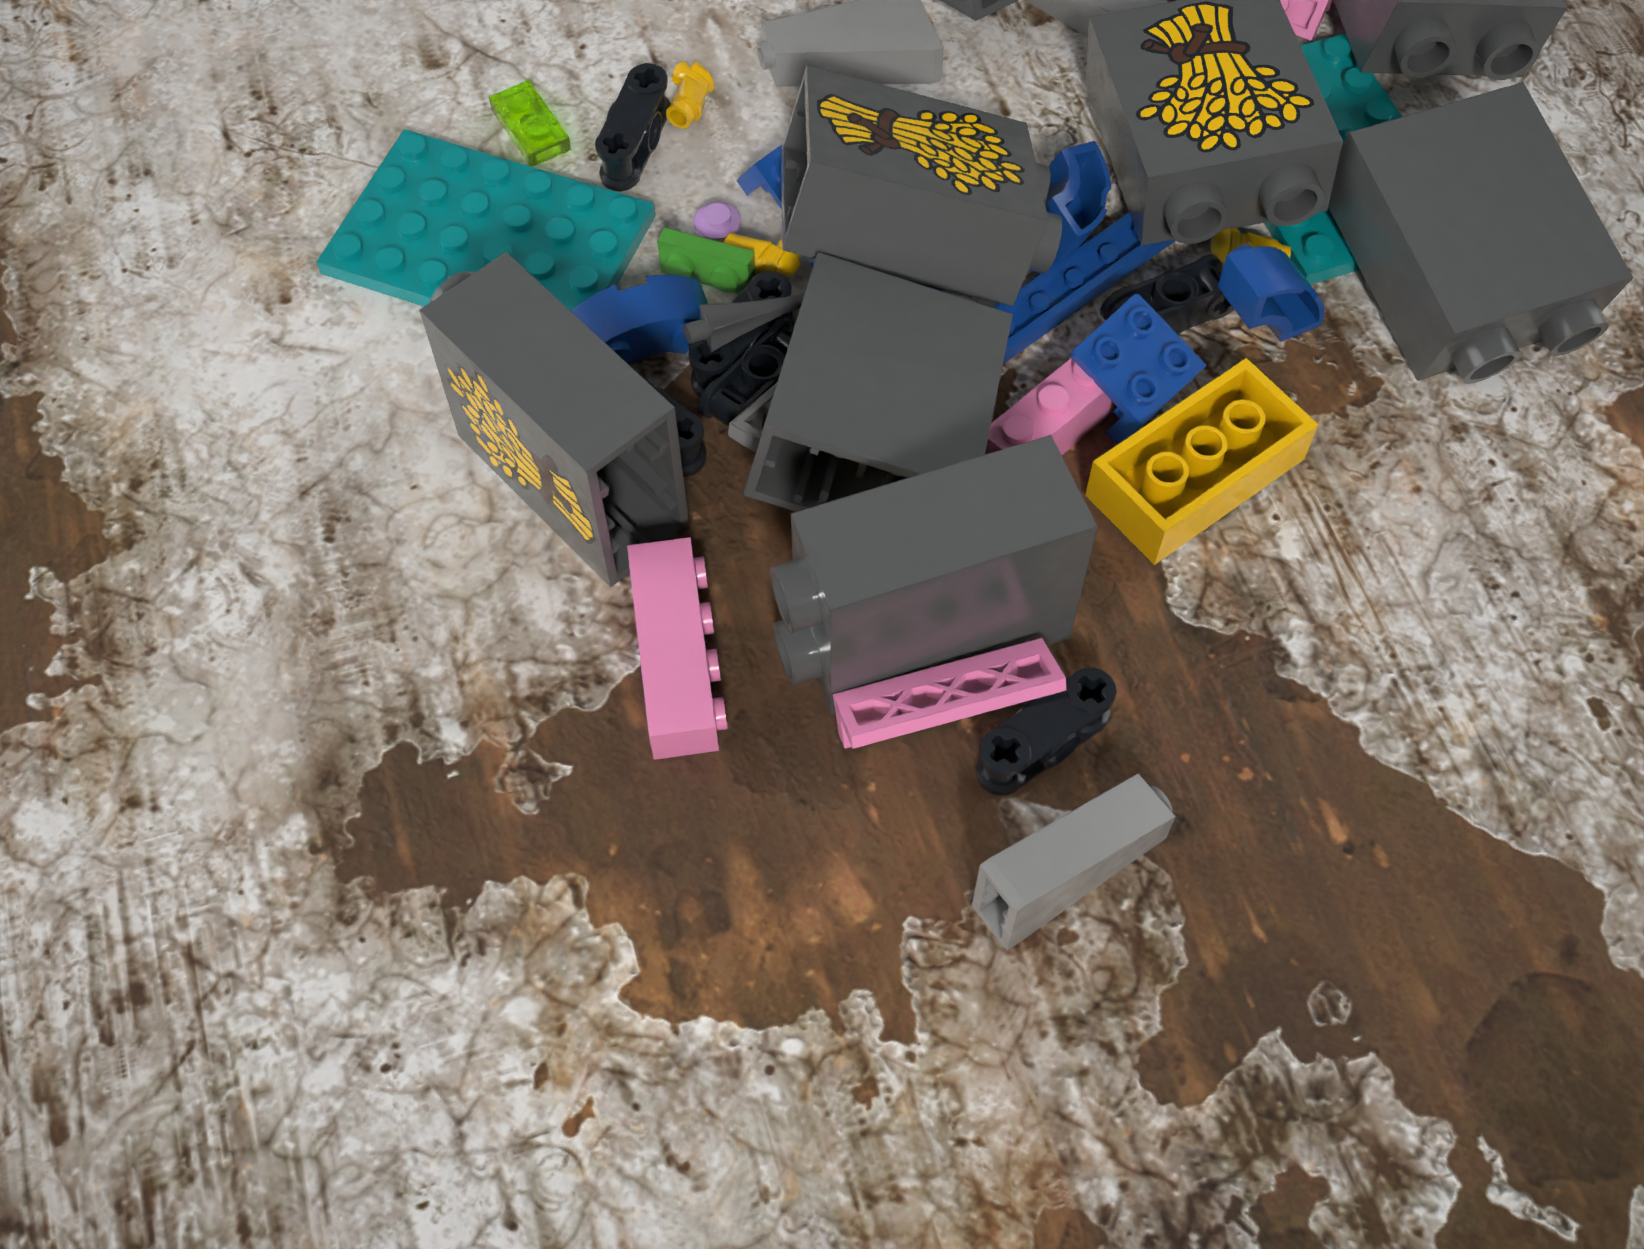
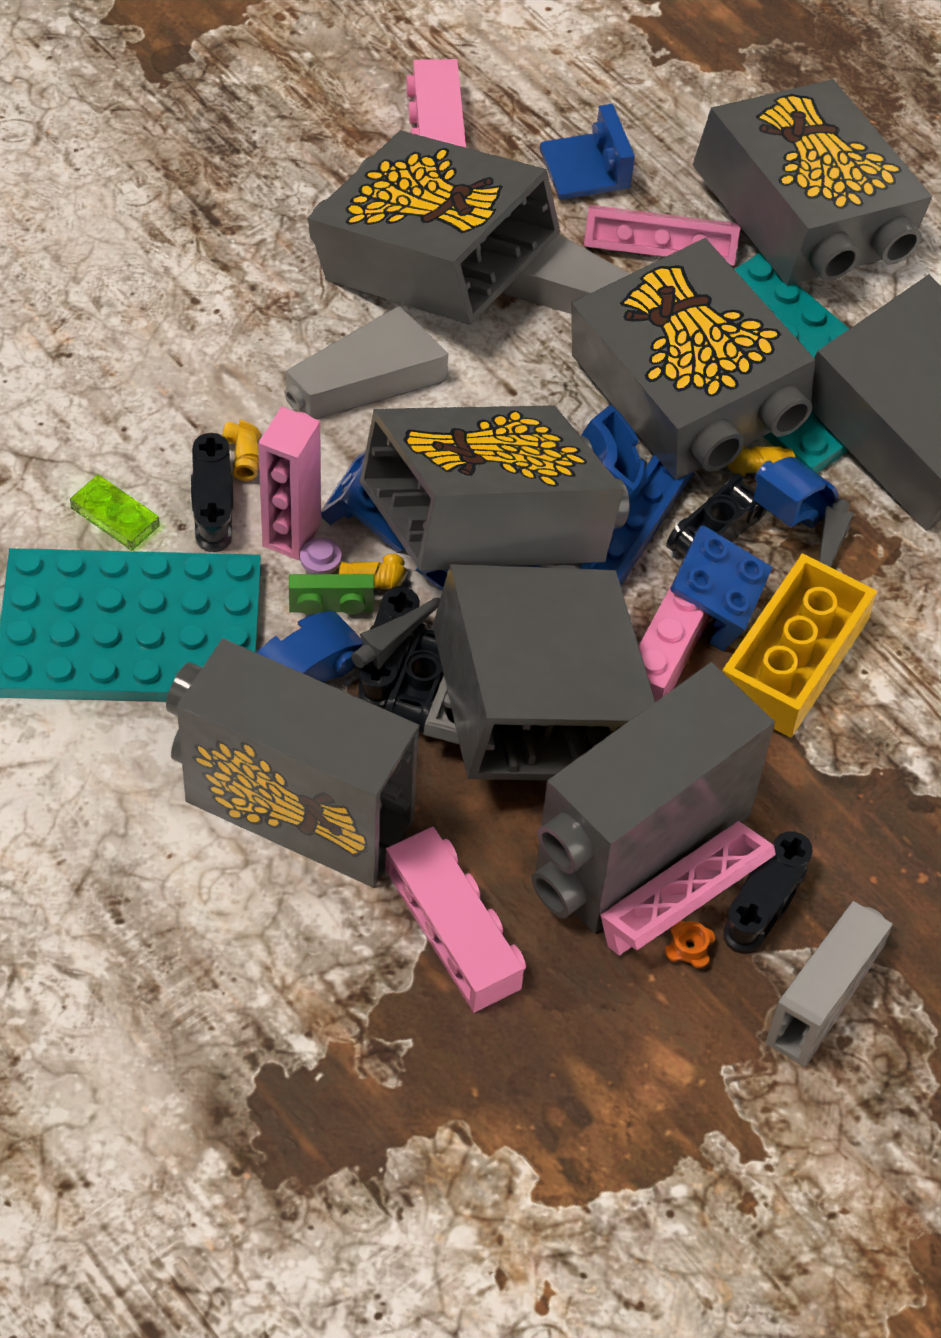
camera: 25 degrees left, 5 degrees down
none -> bright pink brick [258,406,321,561]
none -> orange plate [665,921,715,969]
none -> dark grey piece [819,499,854,567]

